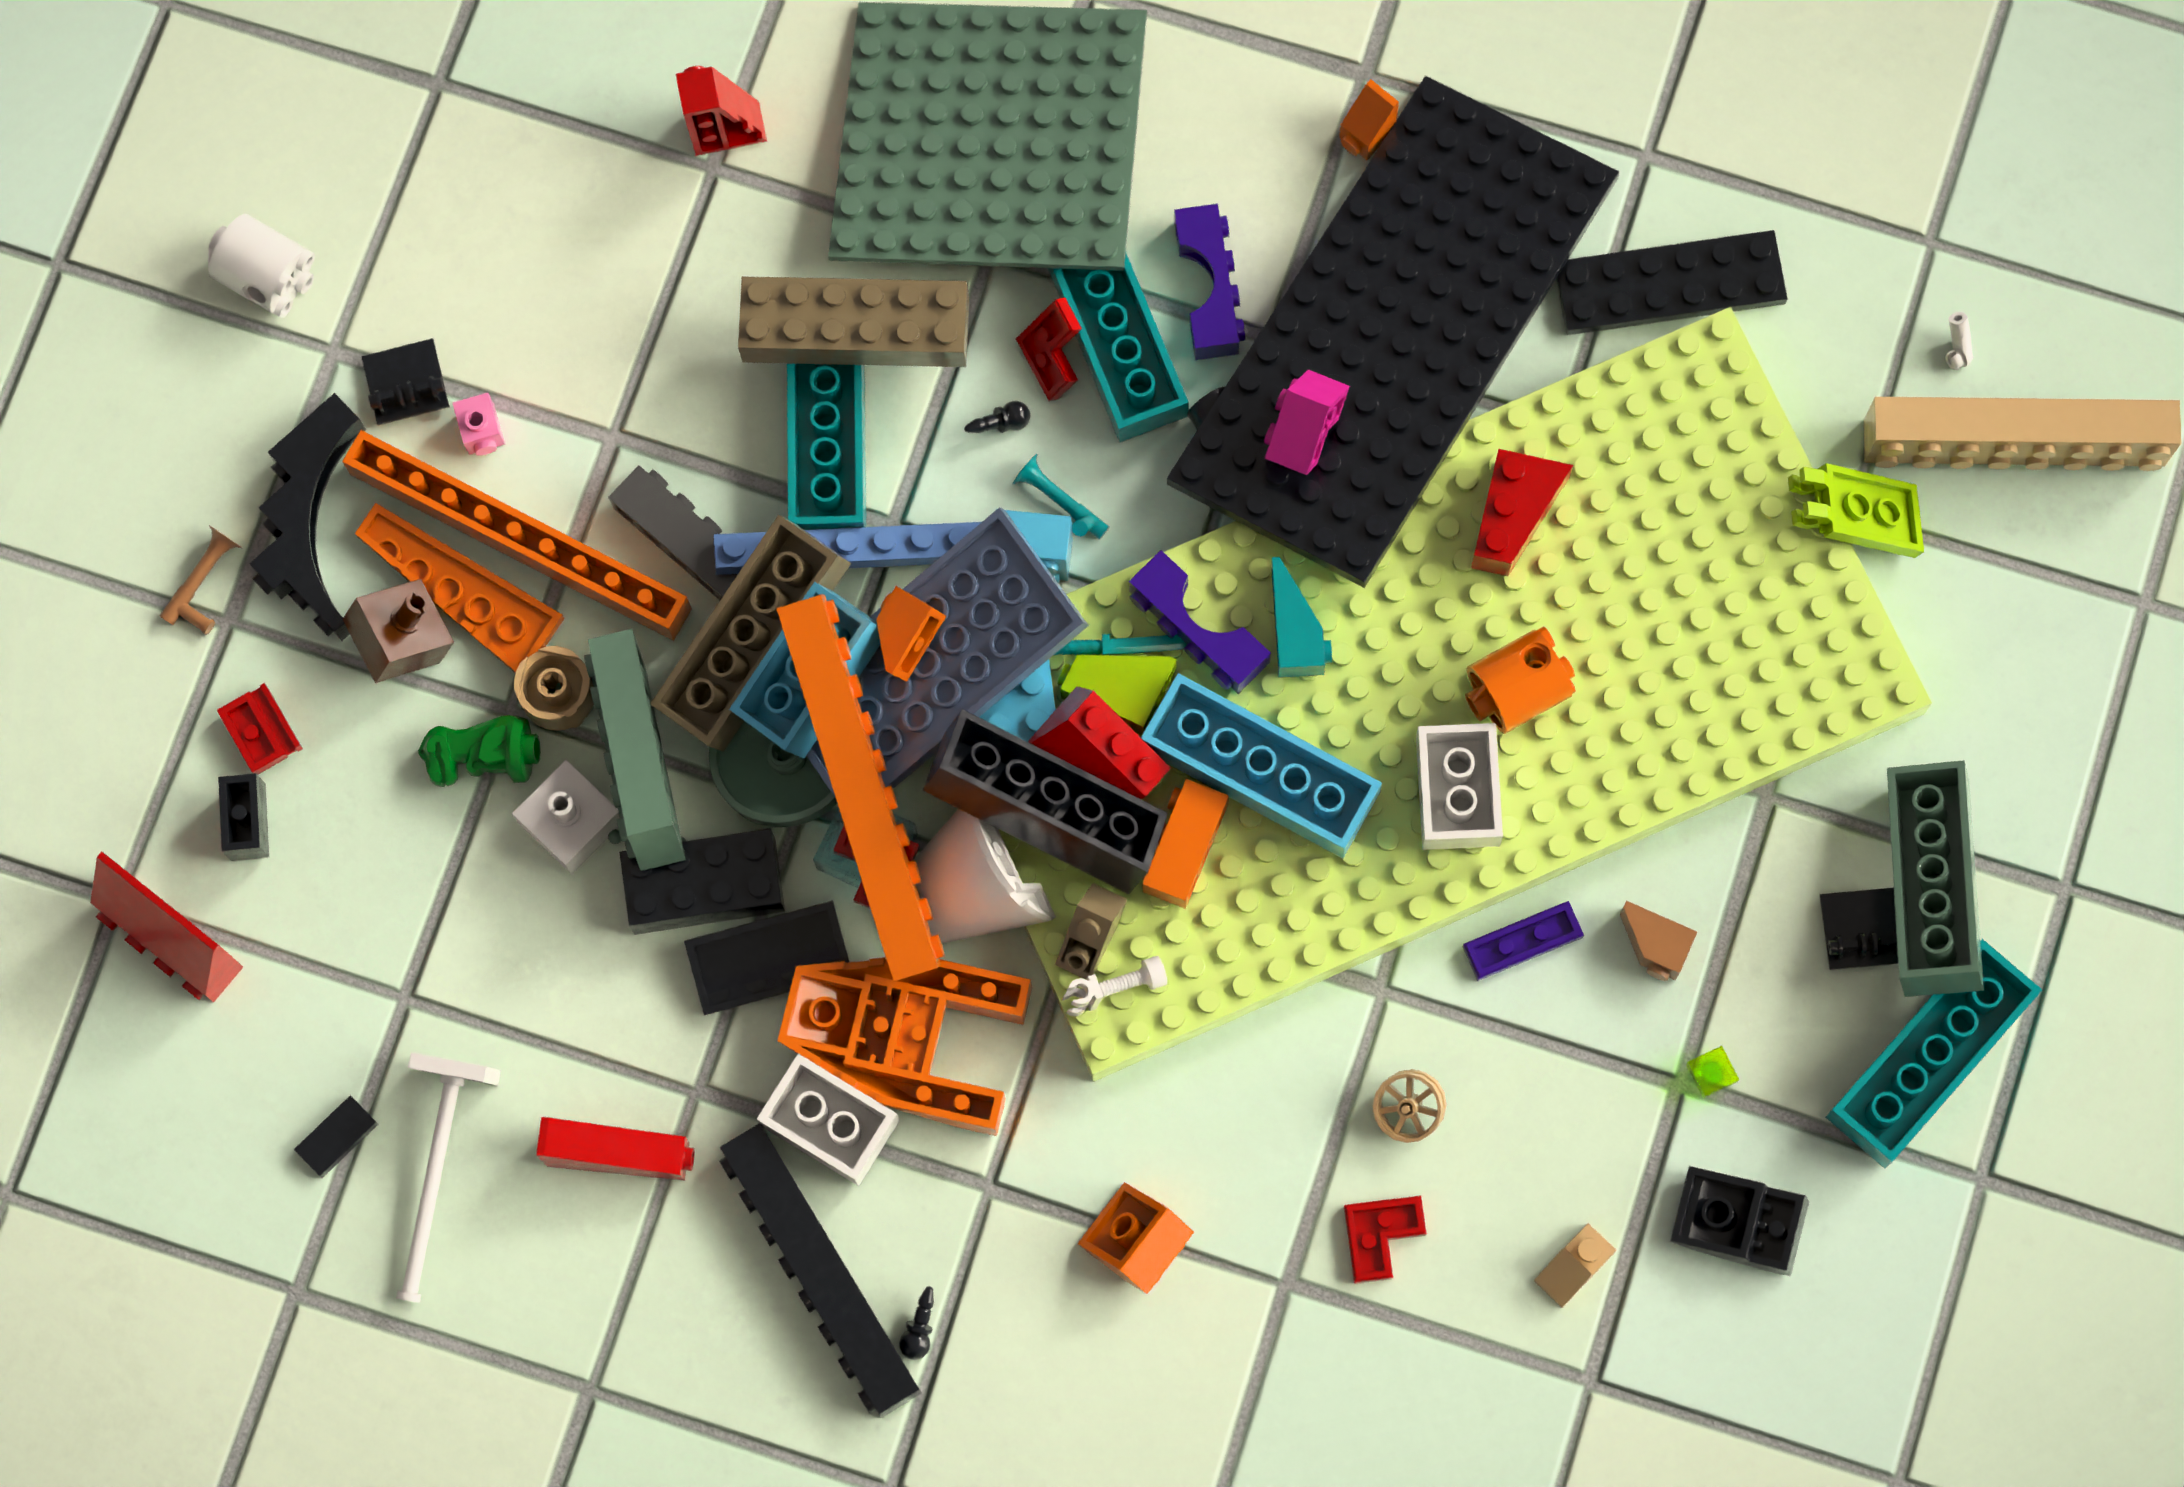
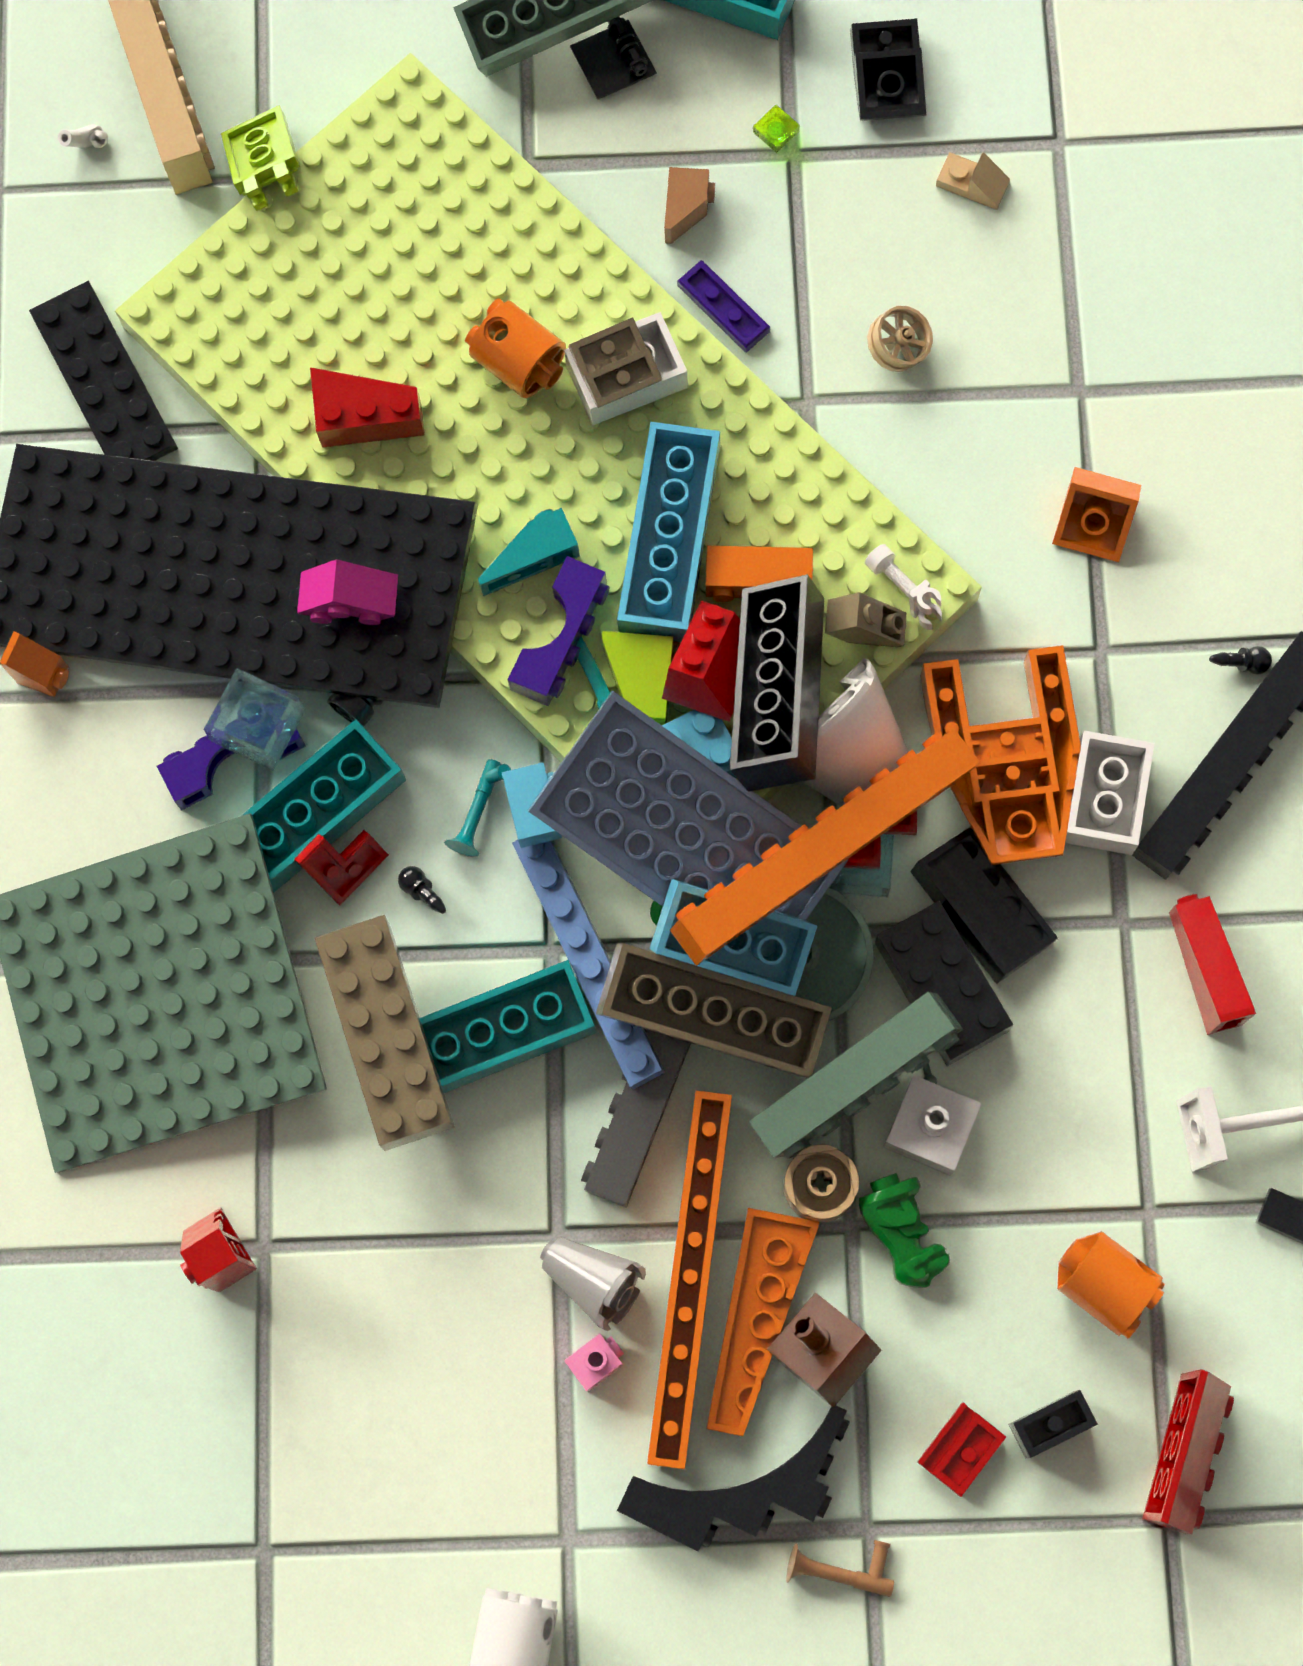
camera: 110 degrees left, 0 degrees up
black hinge [361,338,450,425] -> none
orange slope [876,586,946,682] -> none
red tile [1344,1196,1427,1284] -> none
none -> clear light blue brick [203,668,306,771]
none -> light grey cone [540,1237,646,1331]
none -> dark tan slope [568,317,662,408]
none -> orange cylinder [1057,1231,1165,1339]

